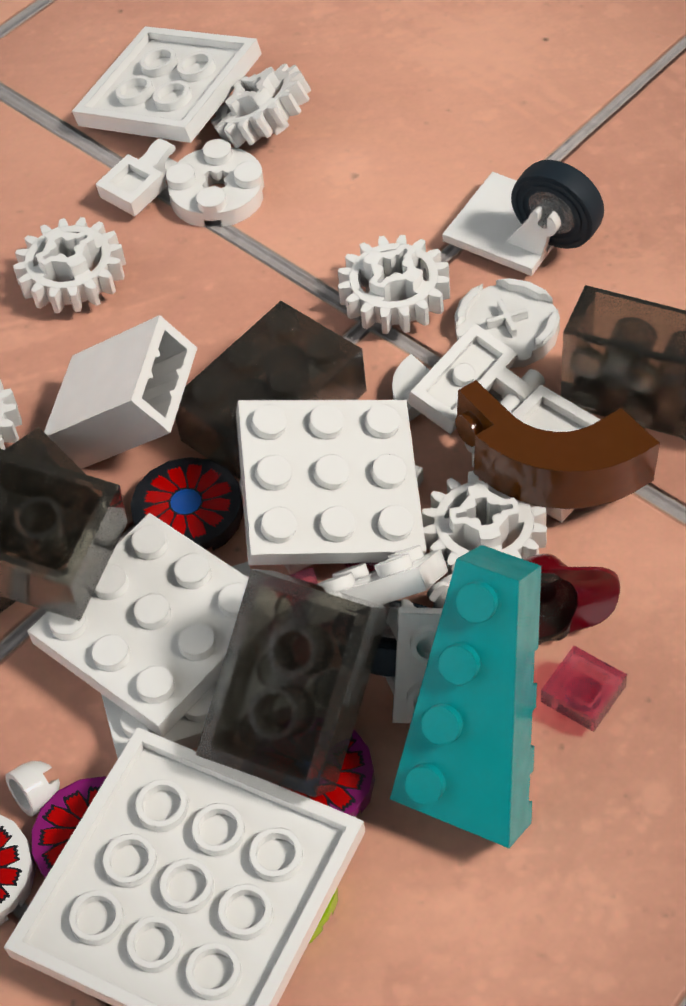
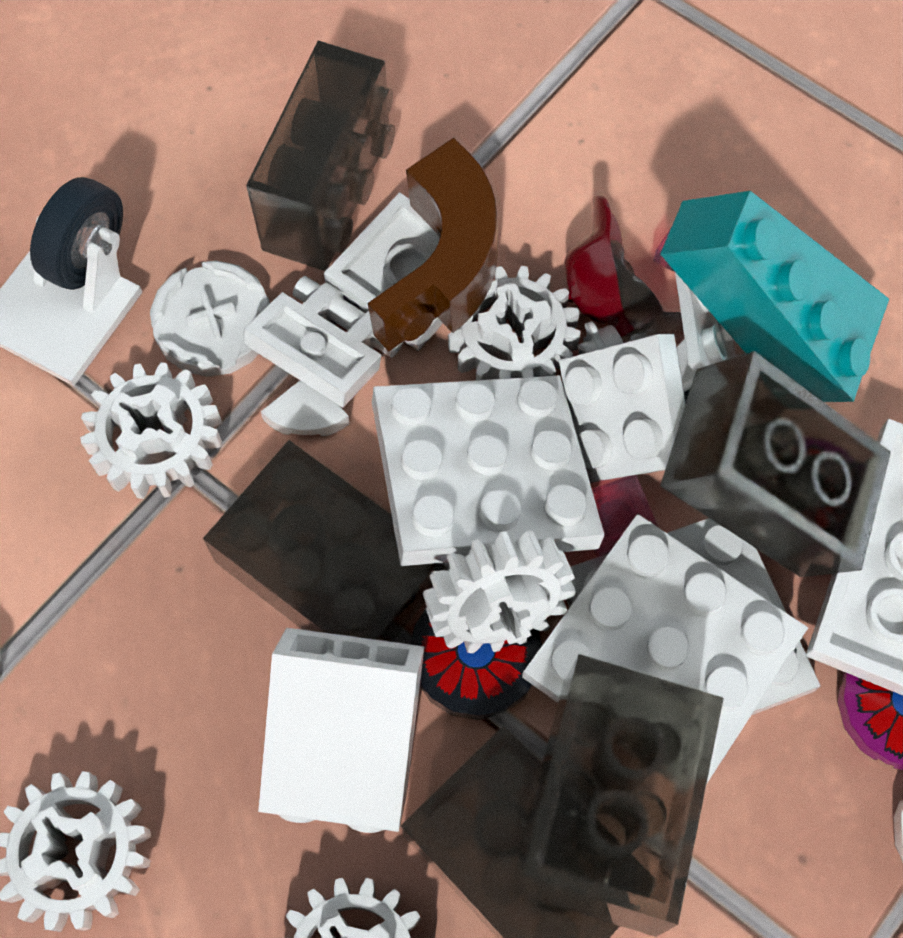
camera: 100 degrees left, 15 degrees up
white hinge [6,761,60,817] -> none
none -> white gear [423,531,576,653]

